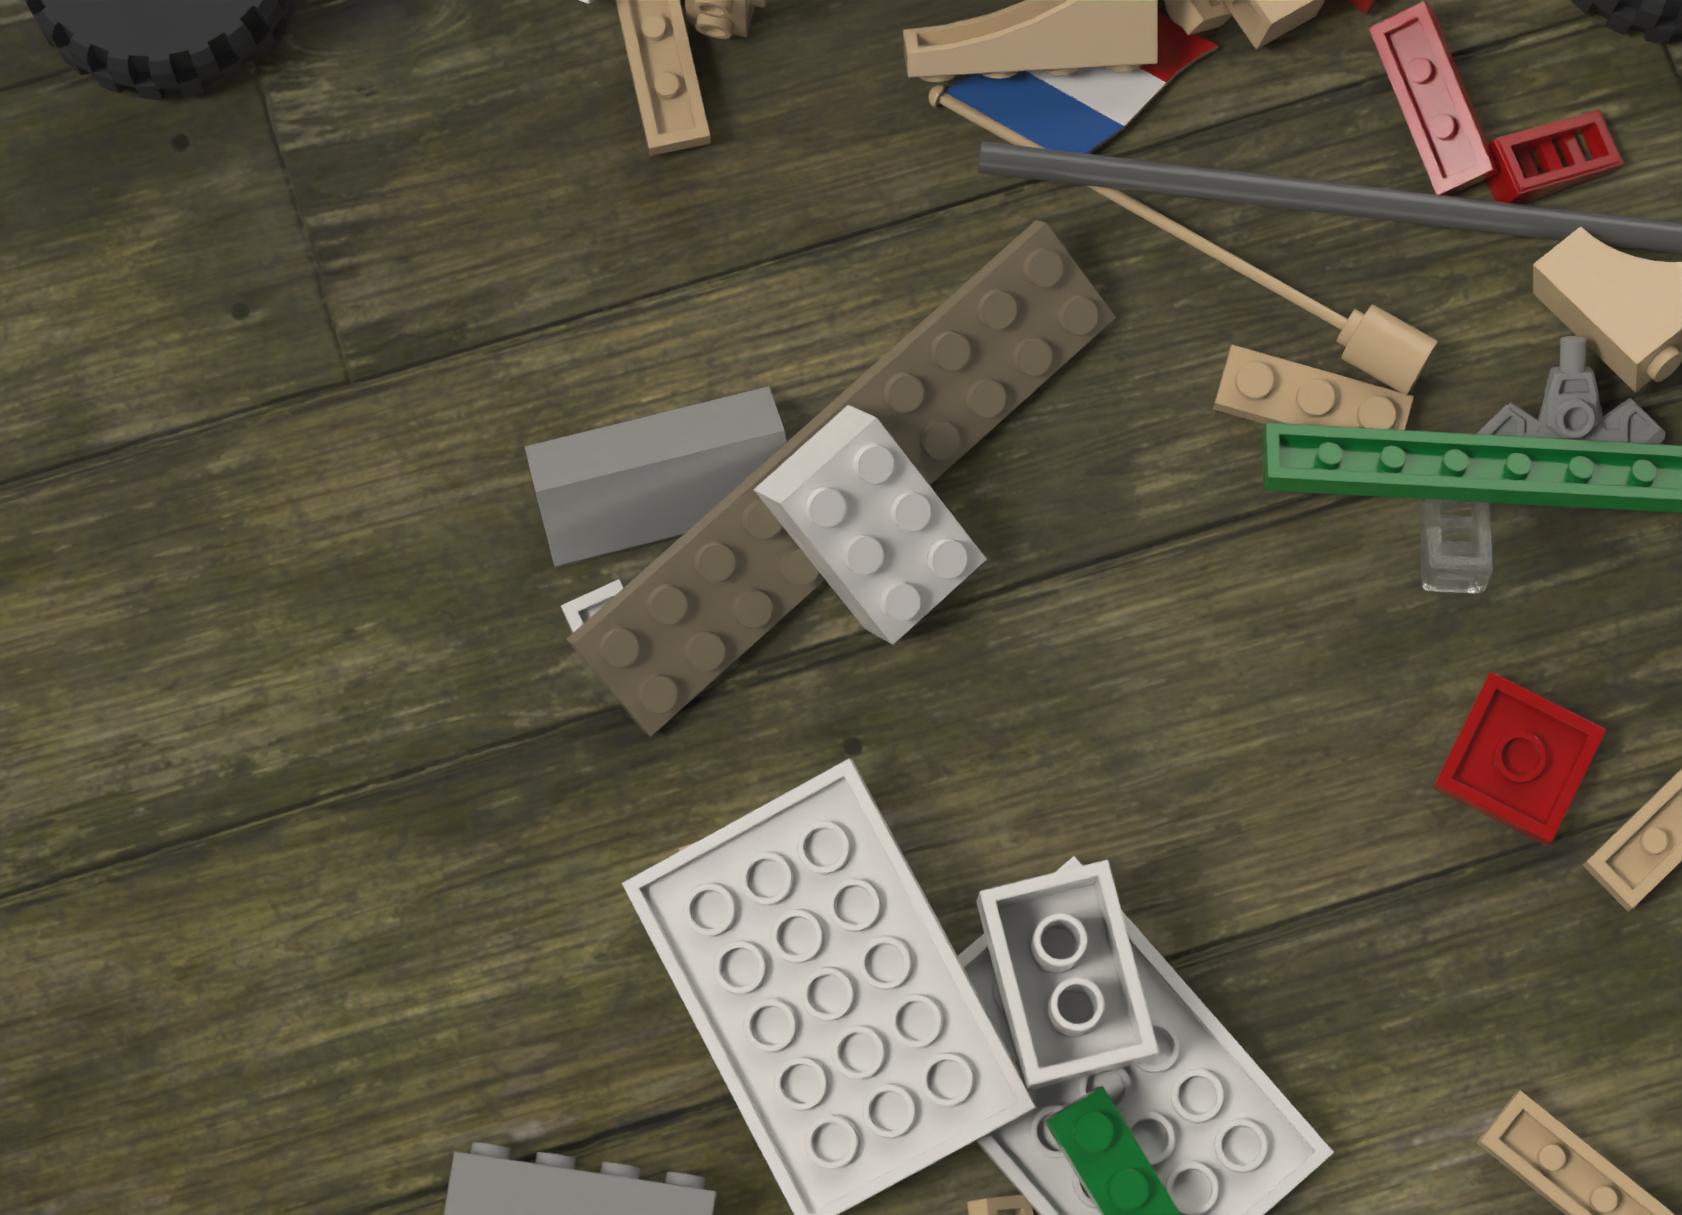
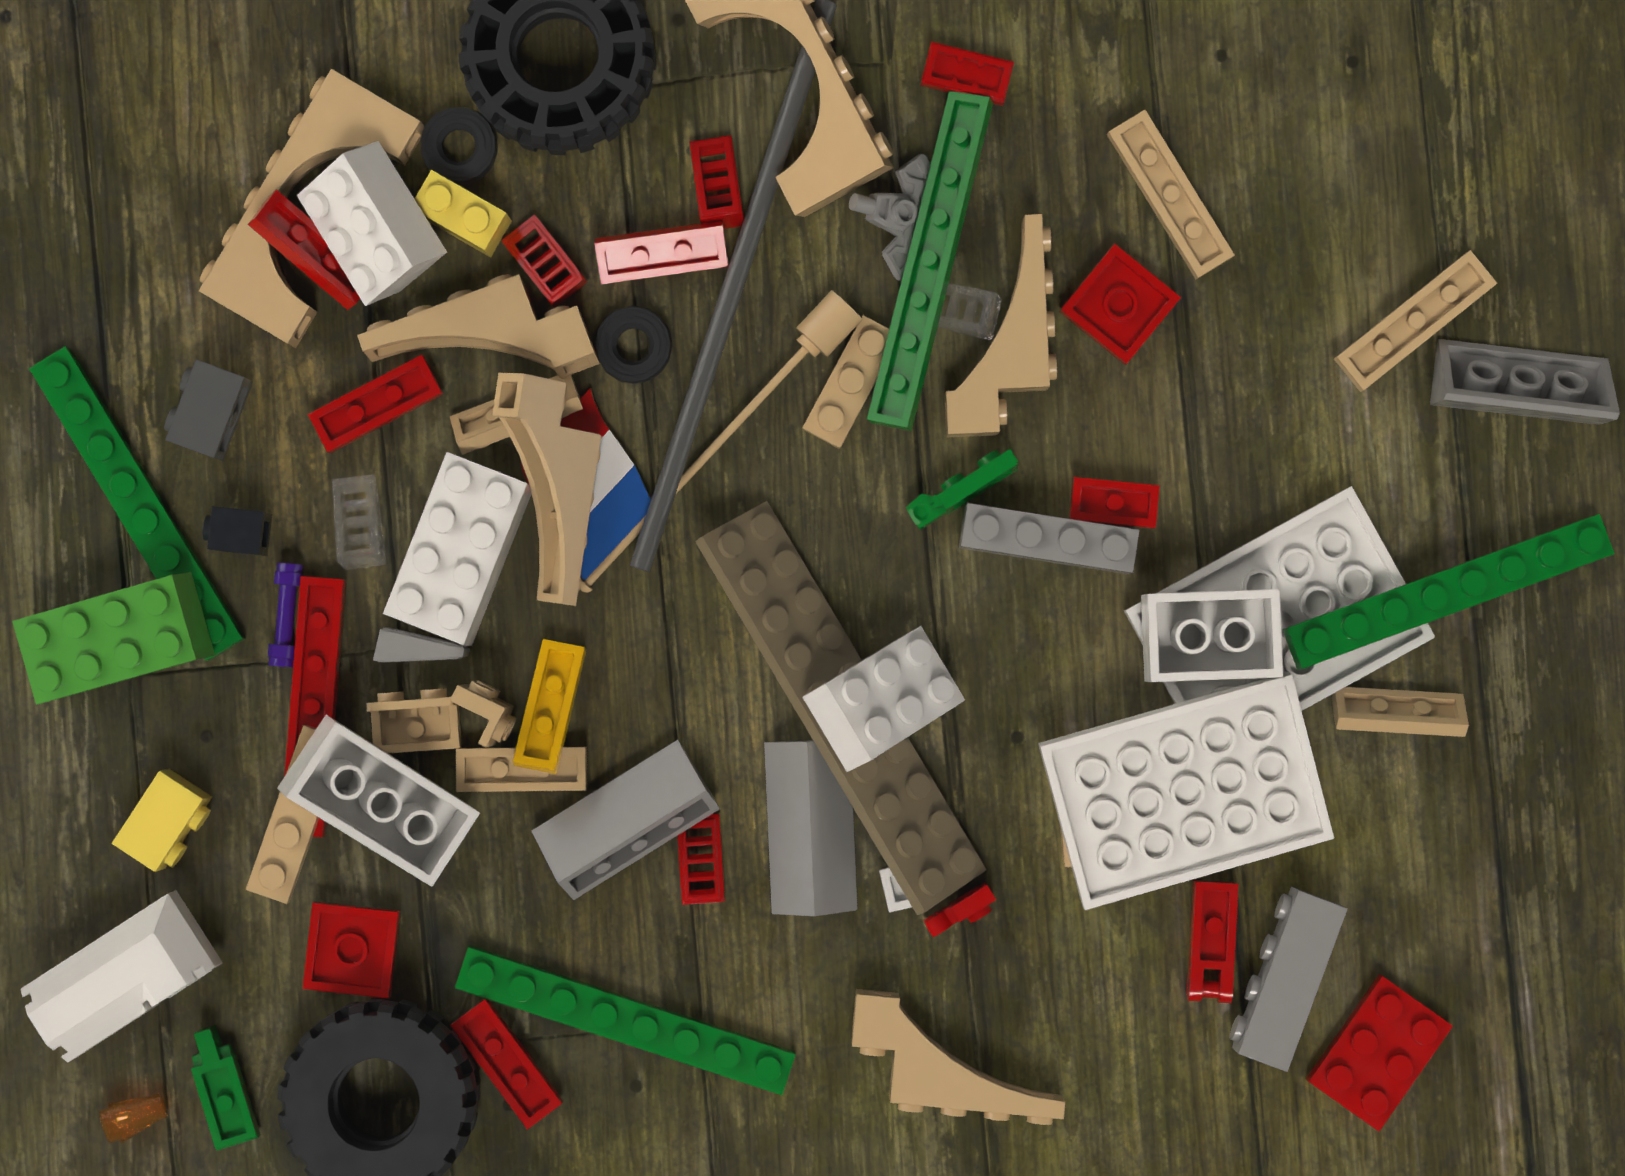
camera: 75 degrees left, 10 degrees up
none -> red plate [450,998,563,1130]
none -> green plate [455,945,796,1095]
none -> yellow plate [513,639,586,774]
none -> light grey brick [532,740,720,900]
none -> black tyre [595,306,672,384]
none -> red slope [677,813,726,905]
none -> tan arch [851,989,1065,1125]
none -> green hinge [906,449,1018,531]
none -> red plate [923,881,996,937]
none -> tan arch [944,214,1057,437]
none -> light grey brick [958,503,1139,574]
none -> red plate [1069,477,1160,529]
none -> red plate [1186,880,1239,1003]

